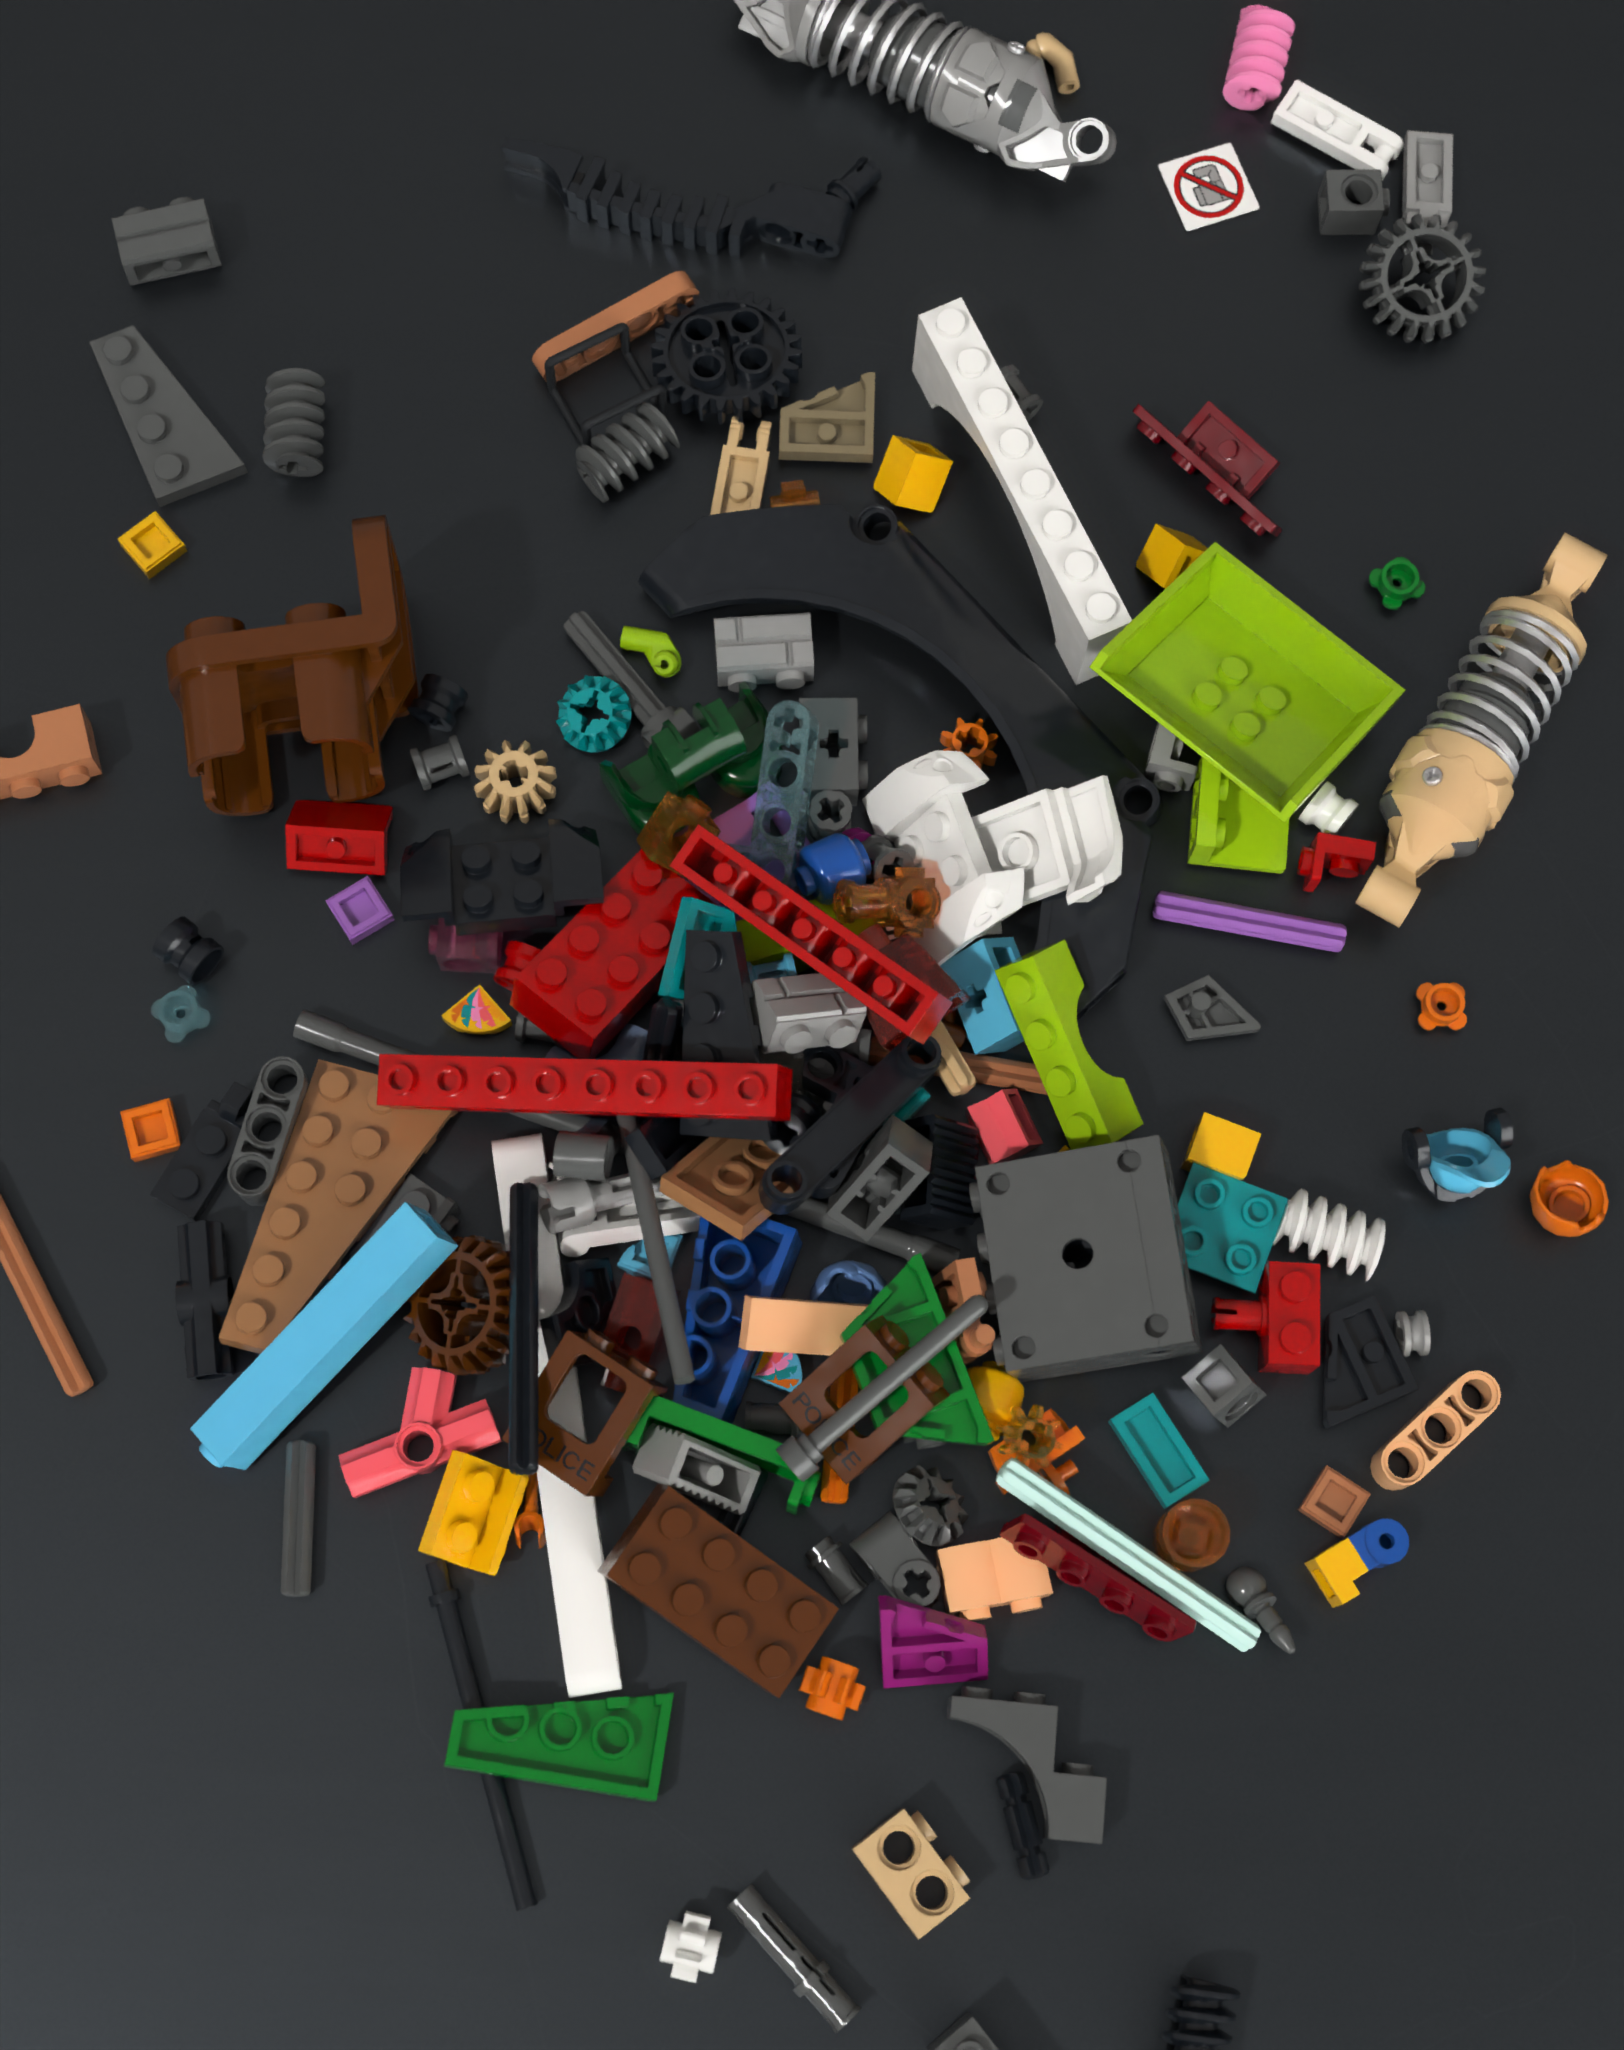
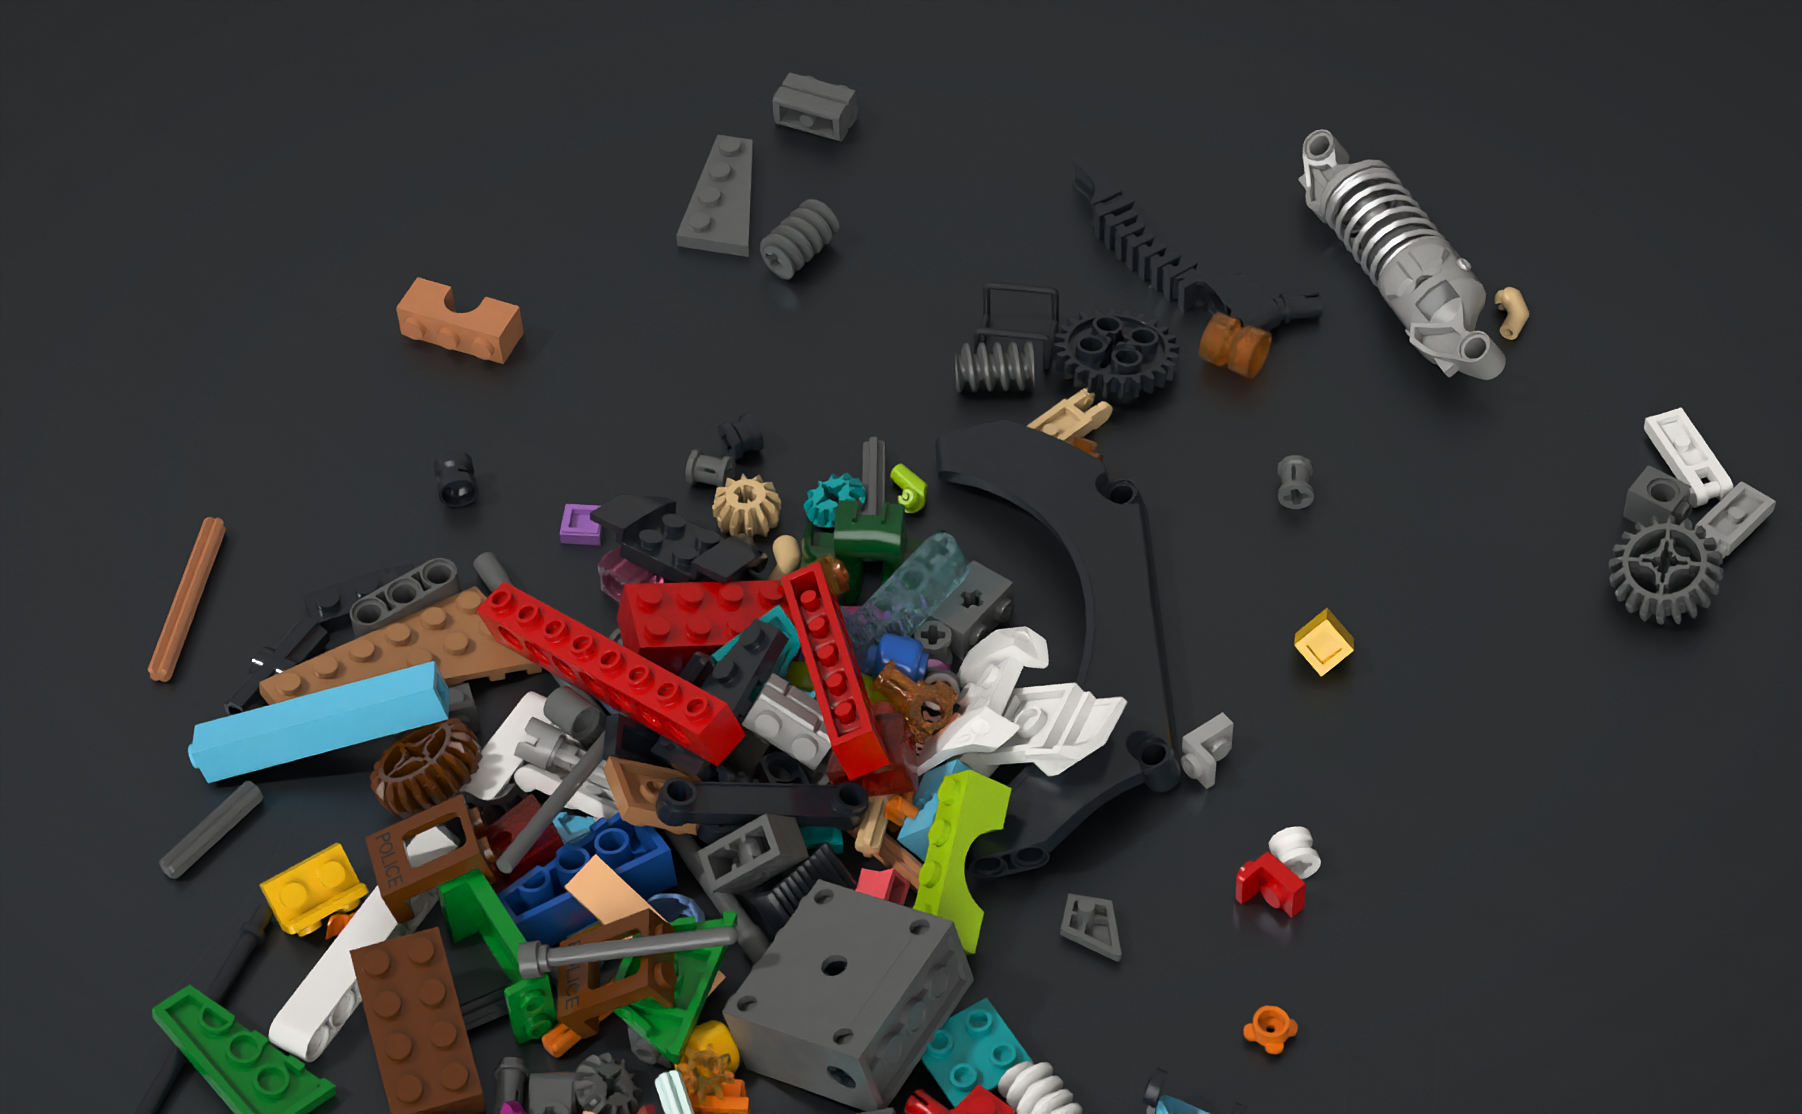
camera: 45 degrees right, 25 degrees down
yellow tile [118,511,187,579] -> none
orange tile [120,1098,182,1162] -> none
clear light blue plate [151,985,211,1043] -> none
reddish brown piece [166,515,420,816] -> none
red panel [285,800,393,876] -> none
coral piece [338,1367,502,1499] -> none
tile [441,984,513,1035] -> none
black axle [509,1182,539,1475] -> none
nougat beam [532,271,699,382] -> none
light grey brick [632,1423,761,1515] -> none
light grey brick [714,612,814,692] -> none
dark tan wing [779,372,875,463] -> none
yellow panel [873,435,953,513] -> none
white arch [912,297,1132,685] -> none
nougat plate [931,1257,995,1366] -> none
orange gear [940,717,998,769] -> none
lime piece [1089,542,1405,822] -> none
dark red bracket [1132,400,1283,537] -> none
medium lavender axle [1152,891,1347,952] -> none
sticker [1158,143,1260,231] -> none
yellow panel [1180,1112,1261,1180] -> none
lime bracket [1187,756,1289,874] -> none
bright pink piece [1222,5,1295,111] -> none
tan piece [1355,532,1607,928] -> none
green plate [1369,557,1425,610] -> none
none -> tan arm [768,535,802,580]
none -> orange hand [883,779,919,827]
none -> clear orange wheel [1199,312,1271,379]

